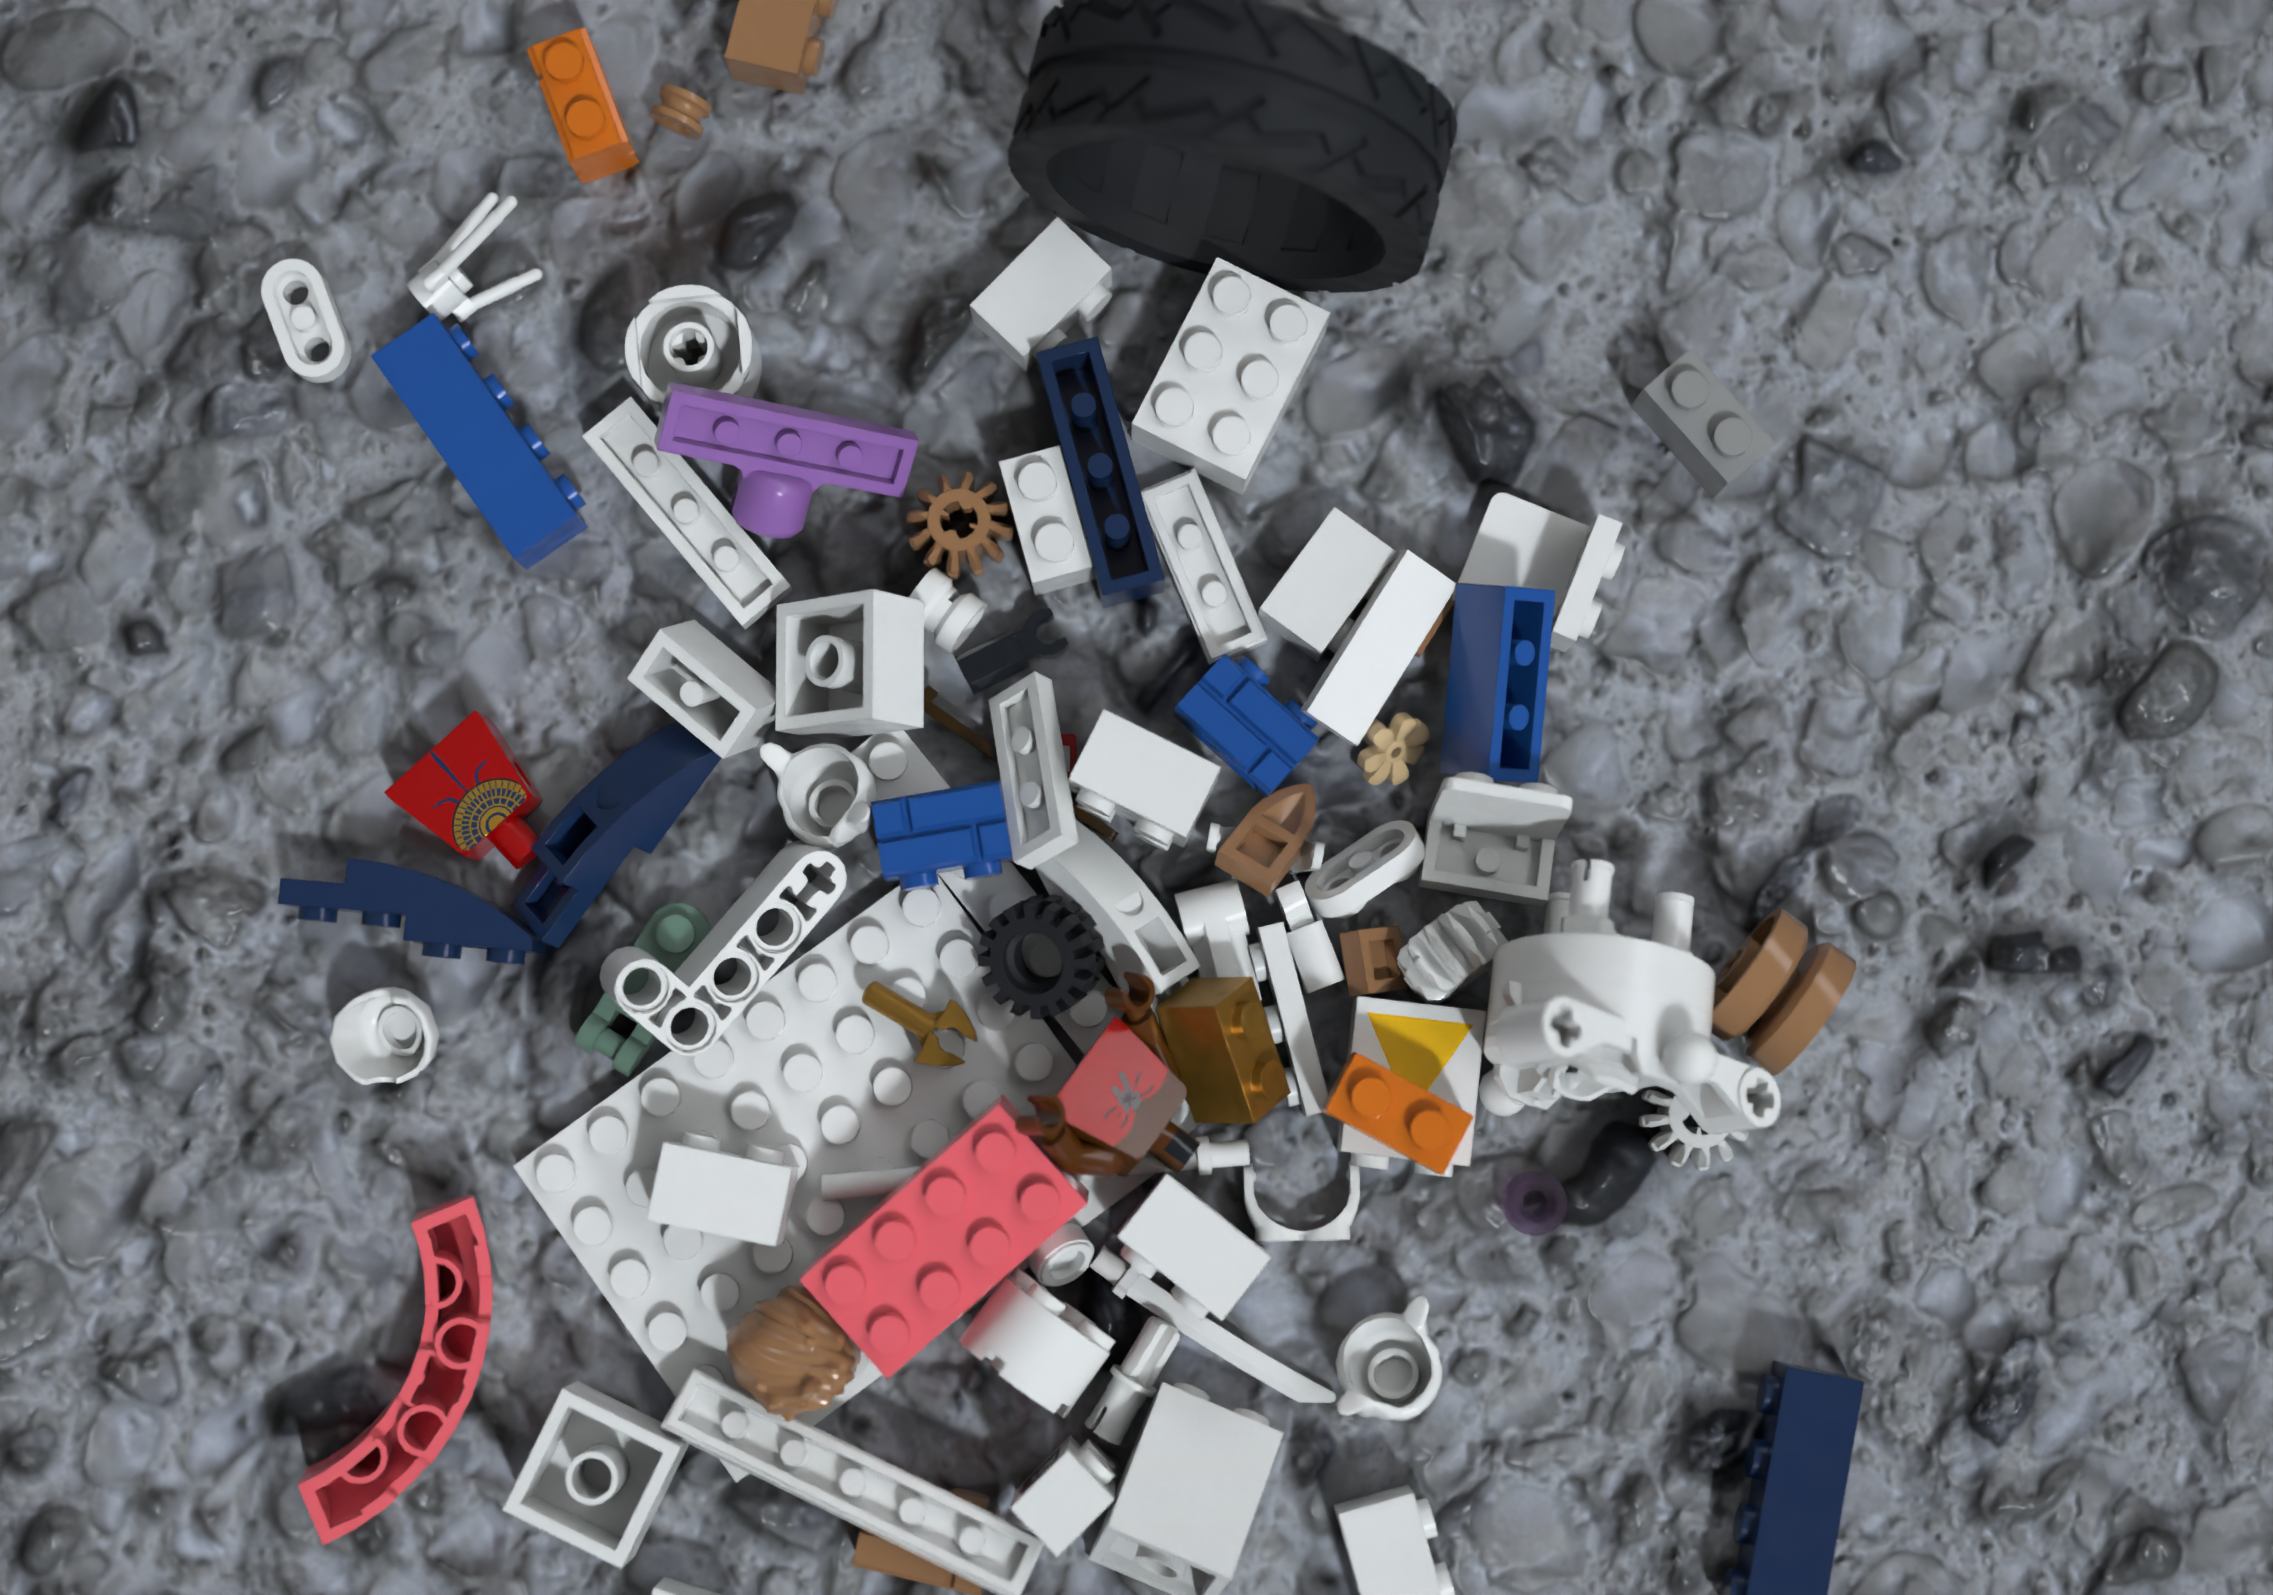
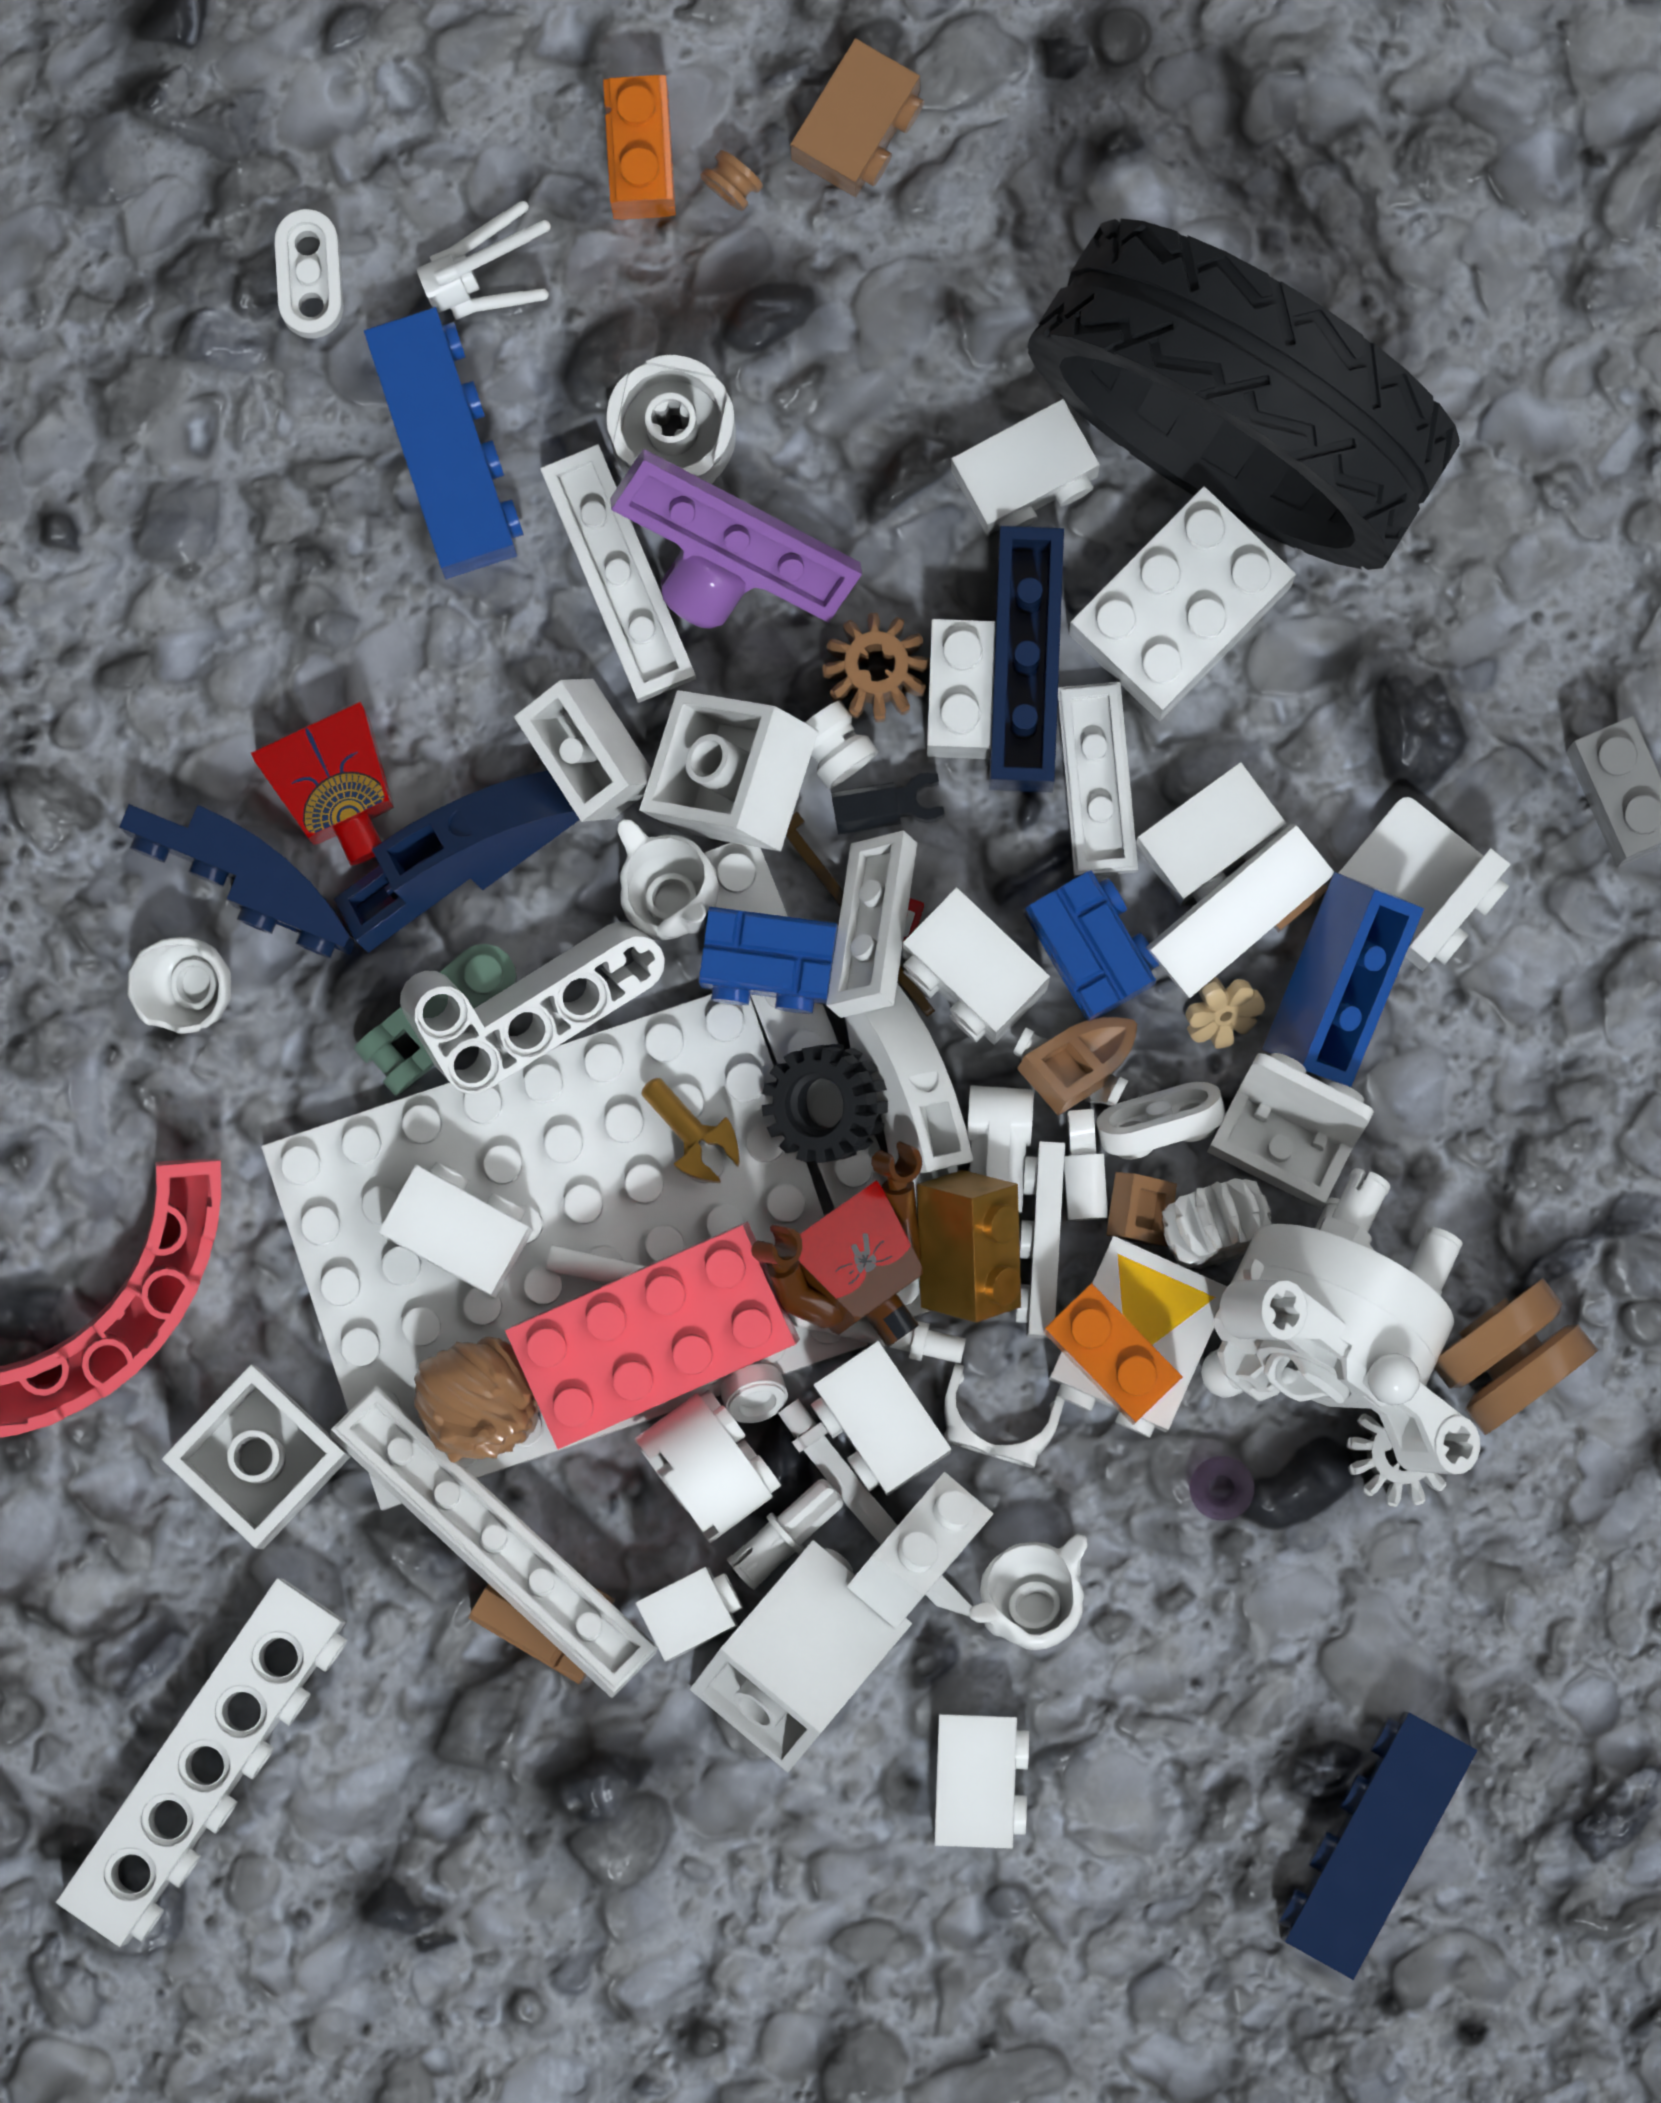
camera: 25 degrees right, 0 degrees up
none -> white brick [847,1472,994,1629]

